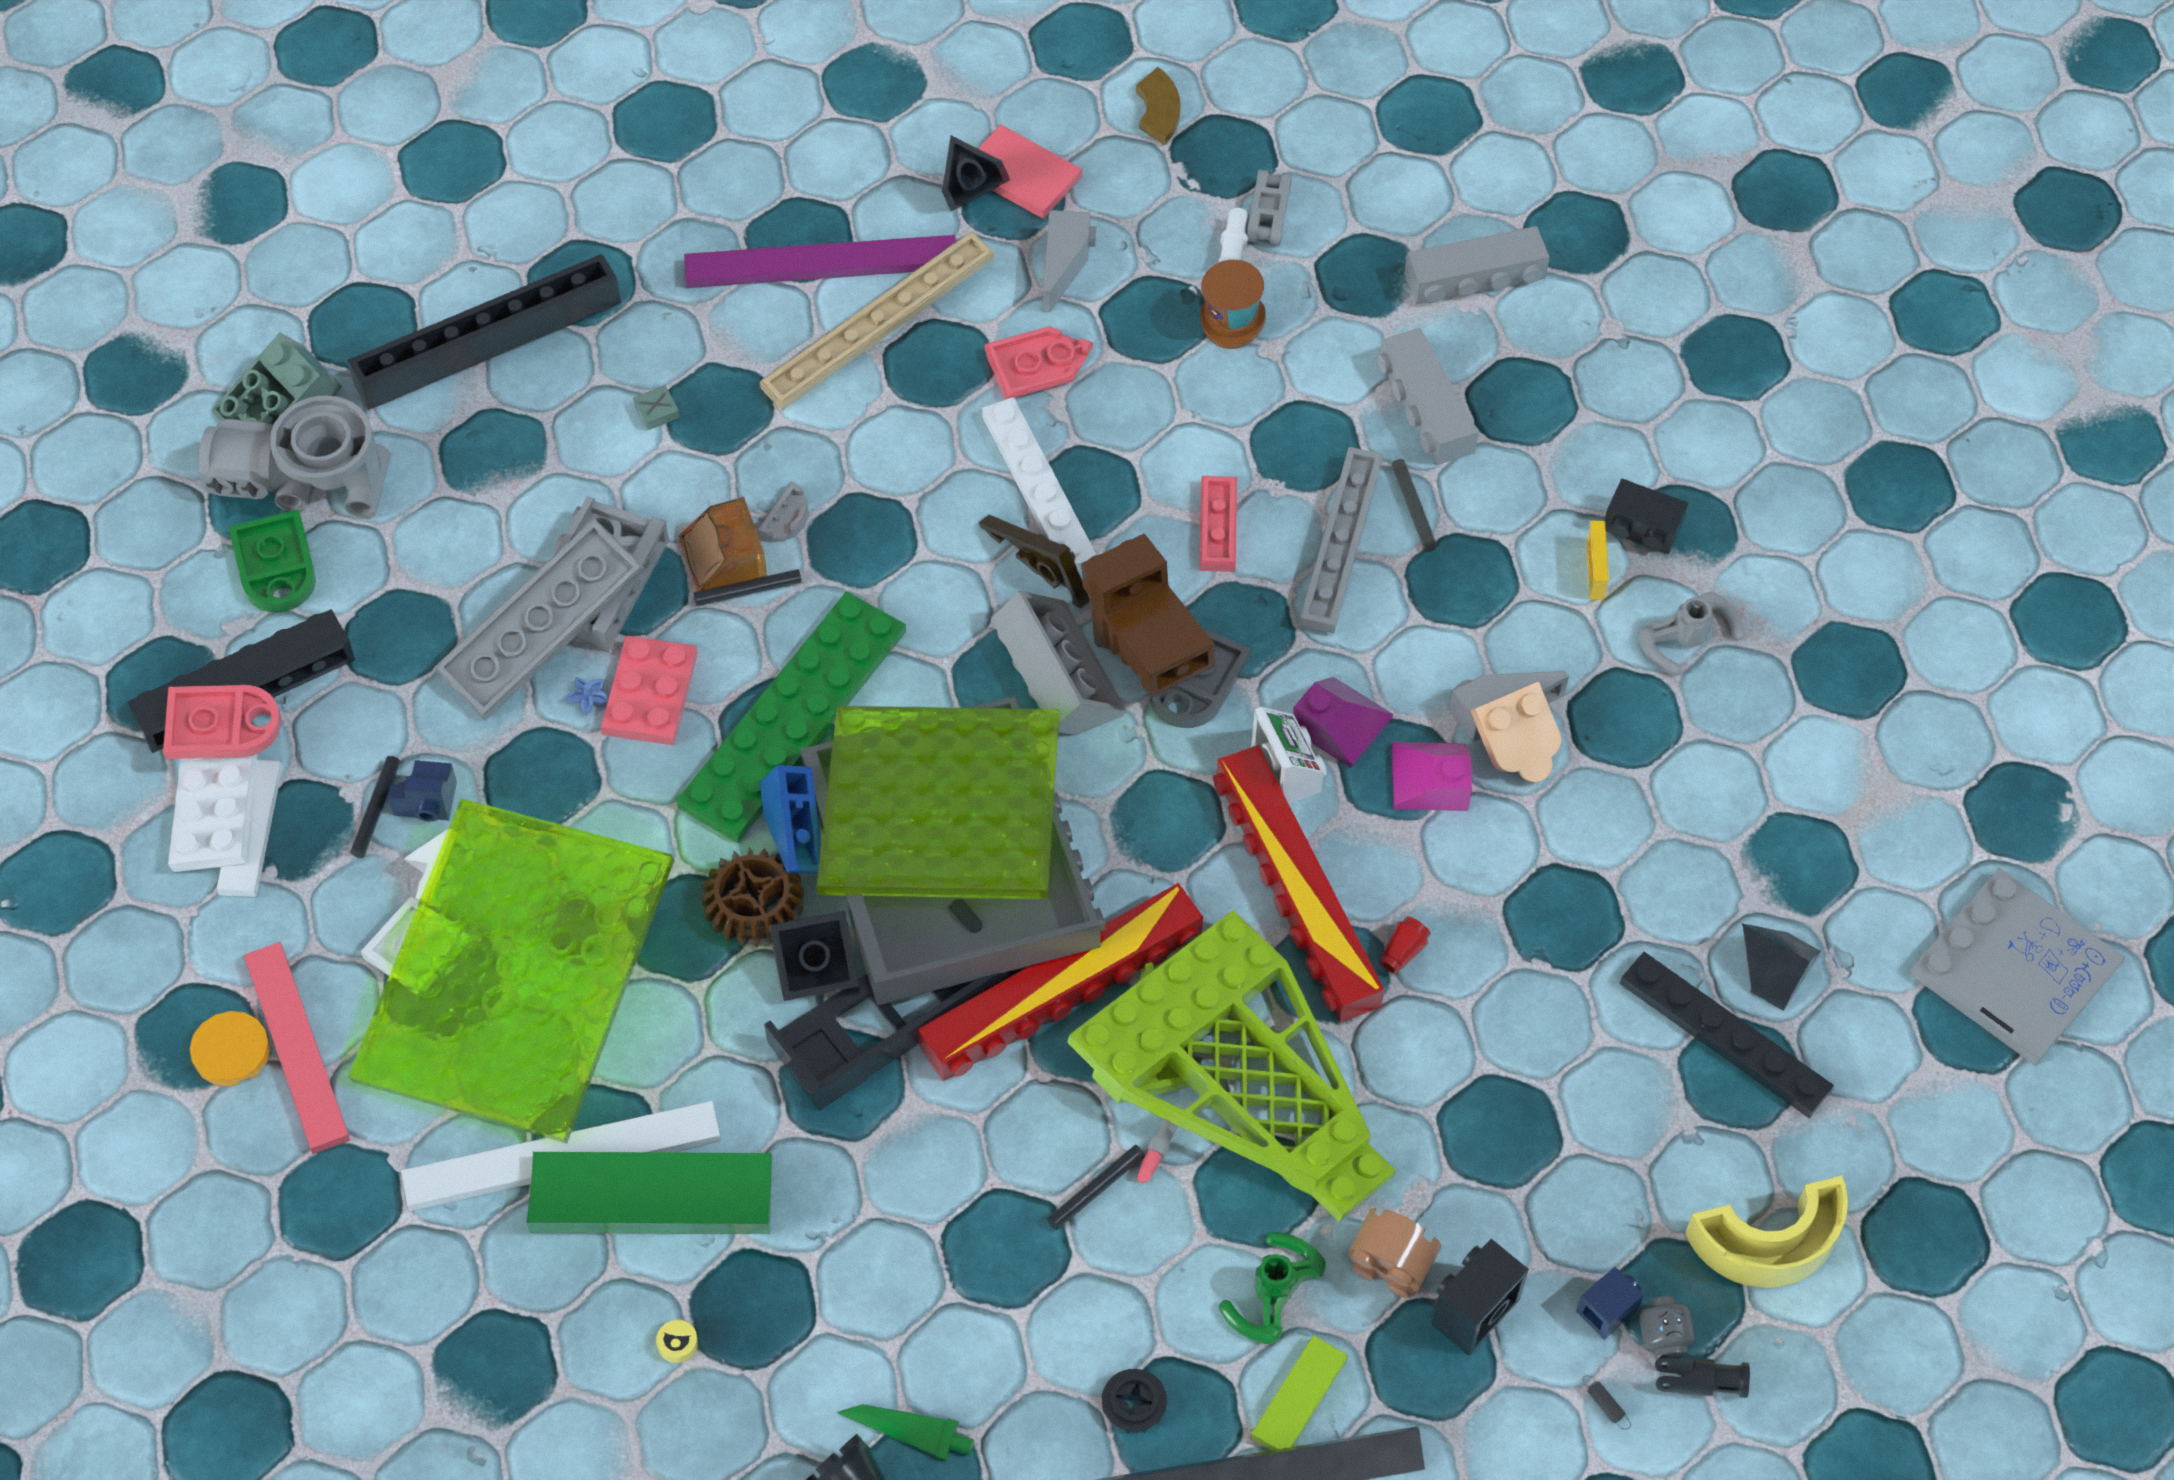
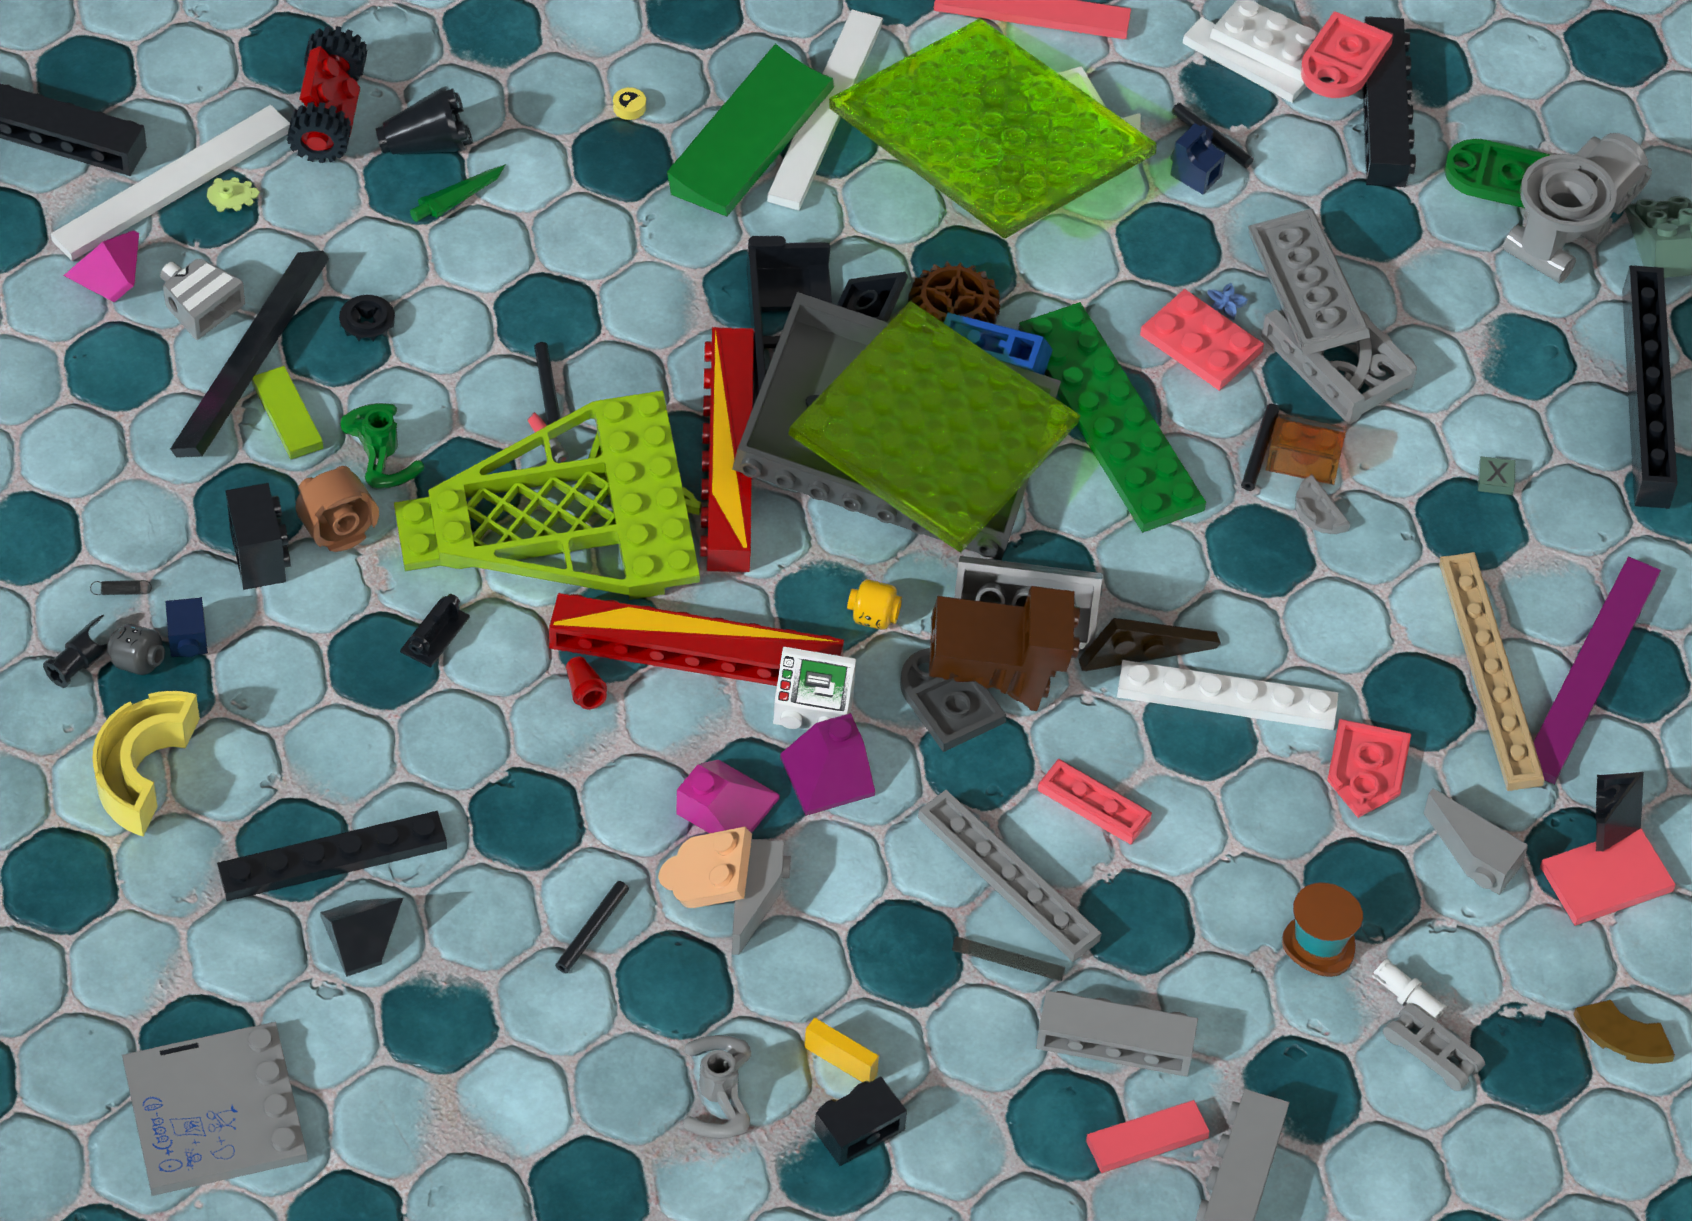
camera: 120 degrees right, 5 degrees down
none -> black hinge [400,594,470,668]
none -> black piece [555,881,629,974]
none -> yellow head [847,579,902,630]
none -> coral tile [1086,1100,1210,1173]

